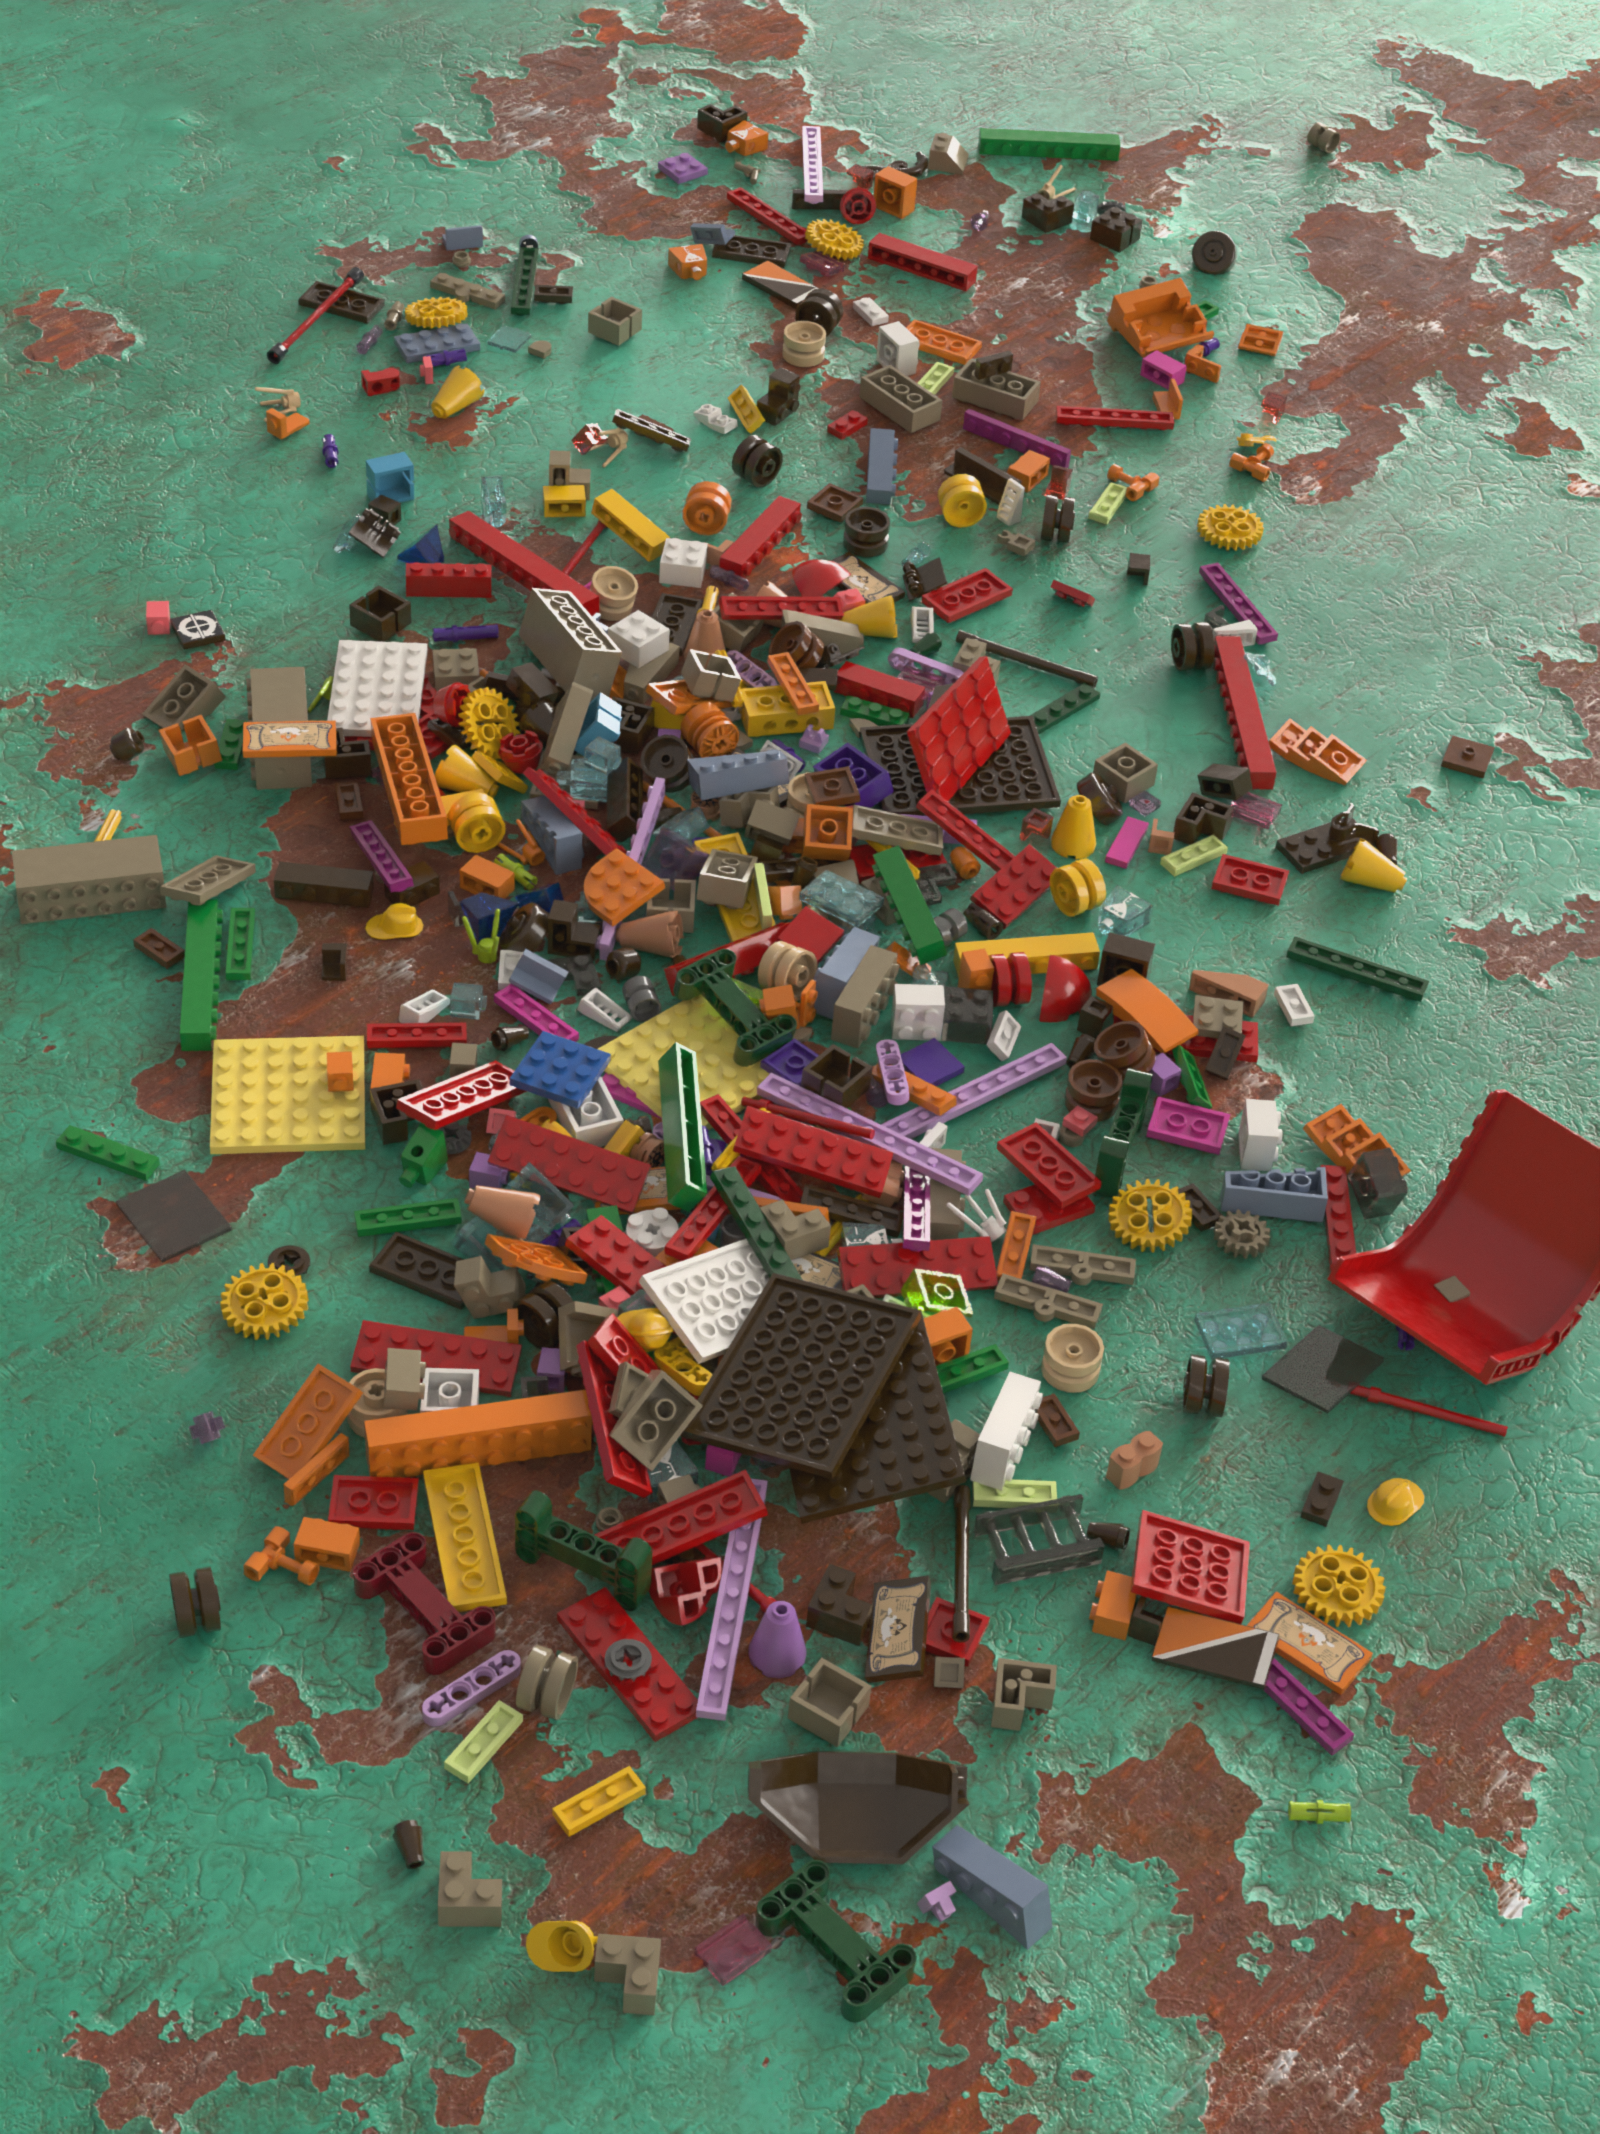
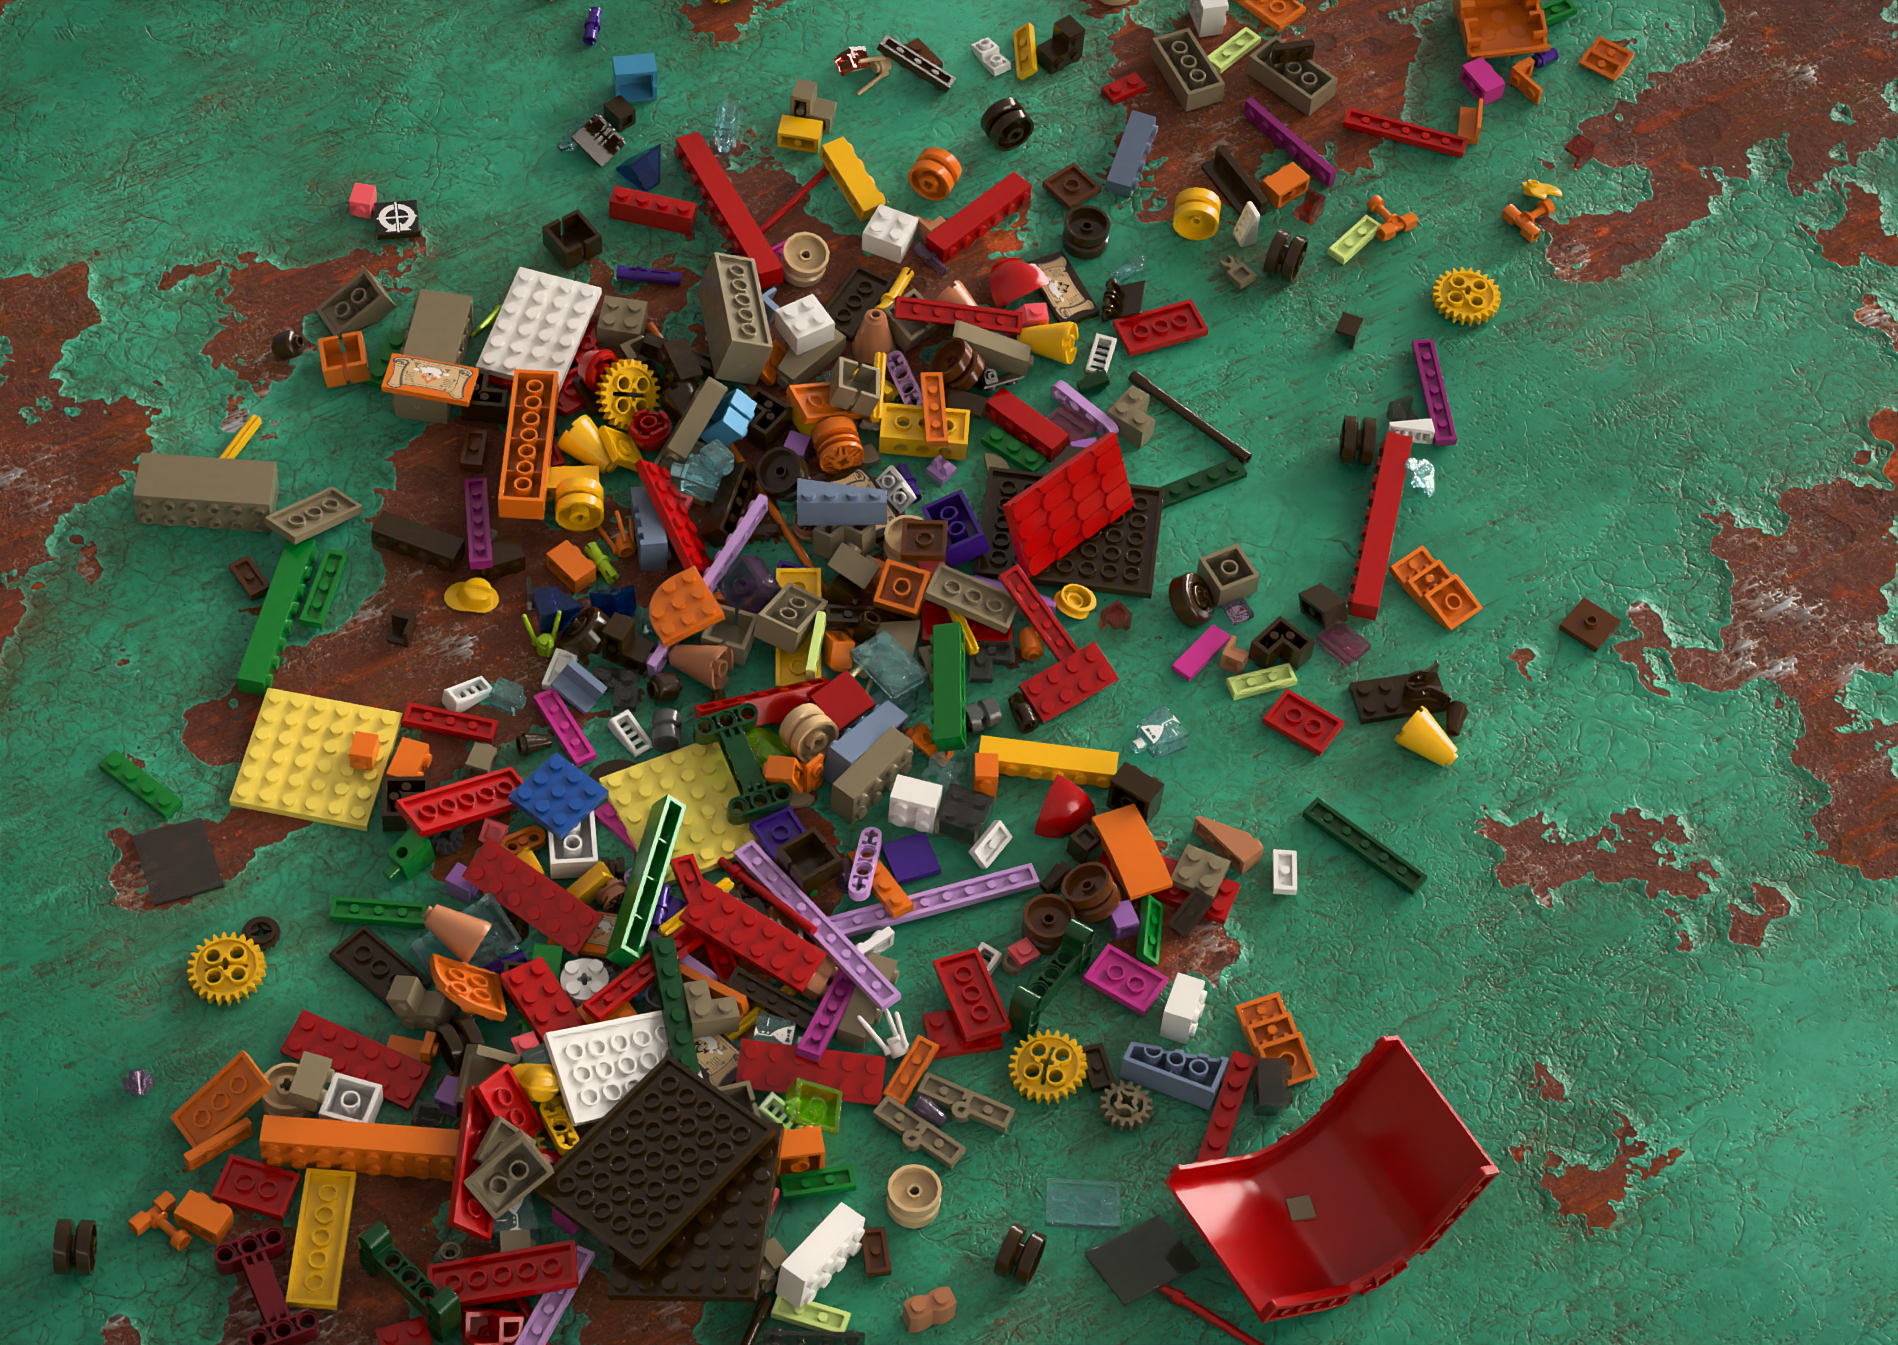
camera: 15 degrees right, 10 degrees up
clear light blue brick [653,807,710,852] -> none
red wheel [988,952,1032,1007] -> none
red plate [1050,580,1095,607] -> none
yellow wheel [1050,858,1106,917] -> none
yellow cone [1051,795,1096,859] -> none
none -> yellow piece [1053,584,1096,619]

